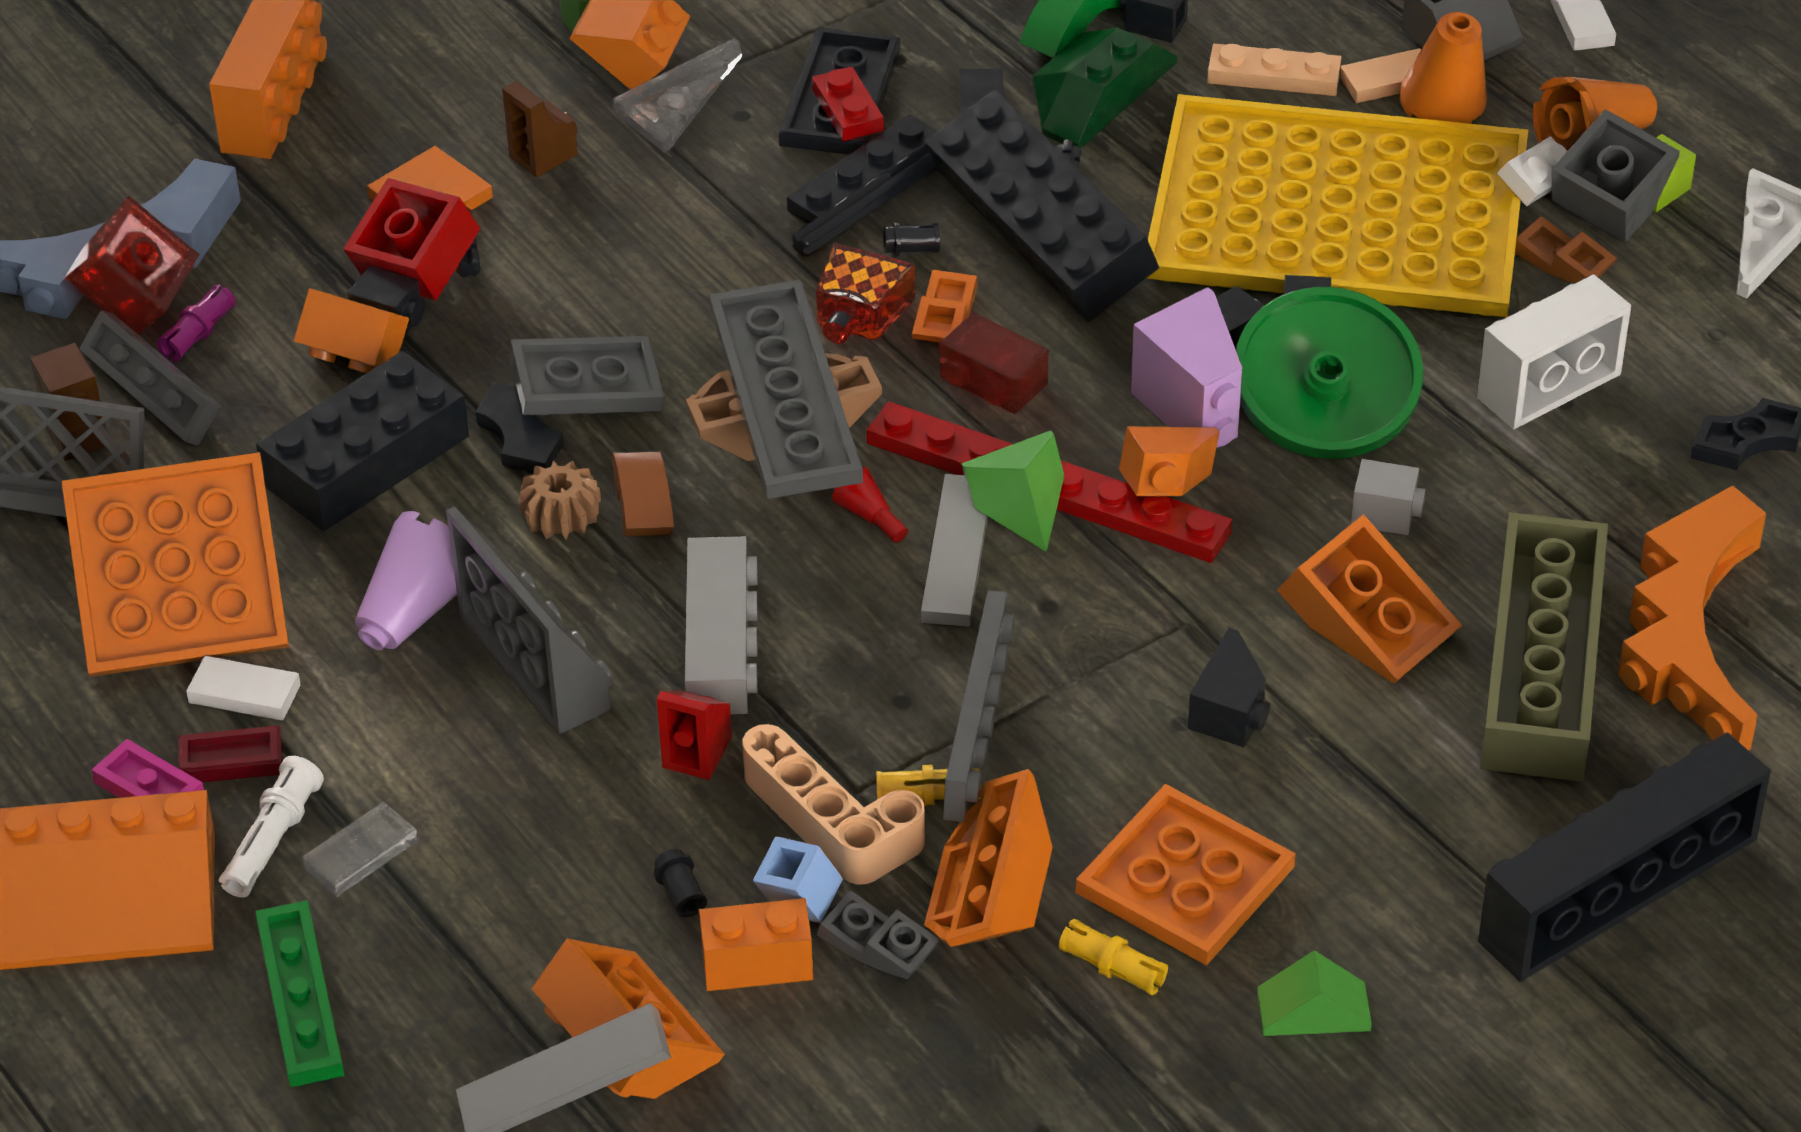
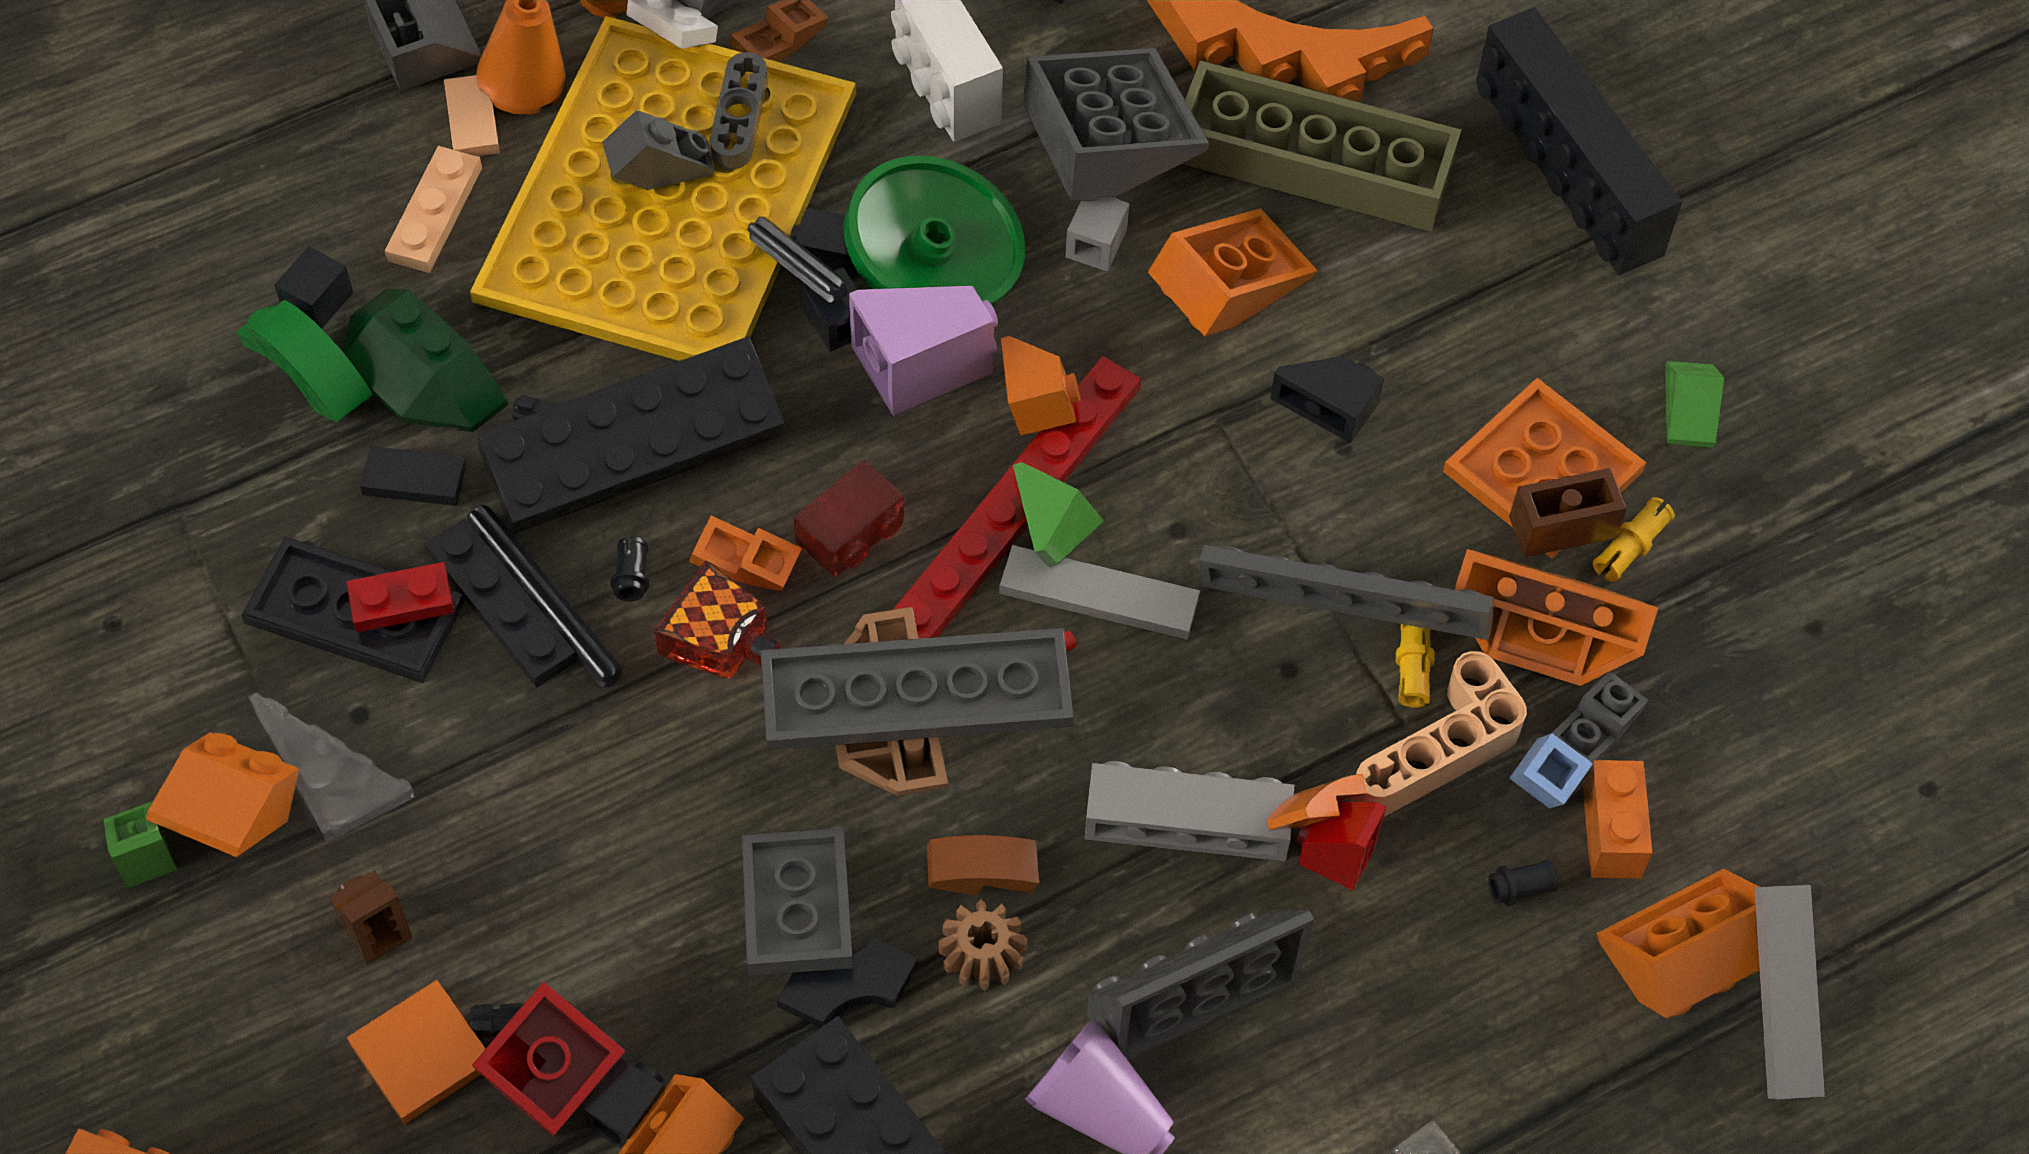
camera: 85 degrees left, 15 degrees up
none -> dark grey slope [602,110,715,190]
none -> dark grey beam [710,52,768,169]
none -> black axle [747,217,848,304]
none -> dark grey slope [1023,48,1209,201]
none -> orange slope [1267,774,1367,830]
none -> reddish brown brick [1509,468,1627,557]

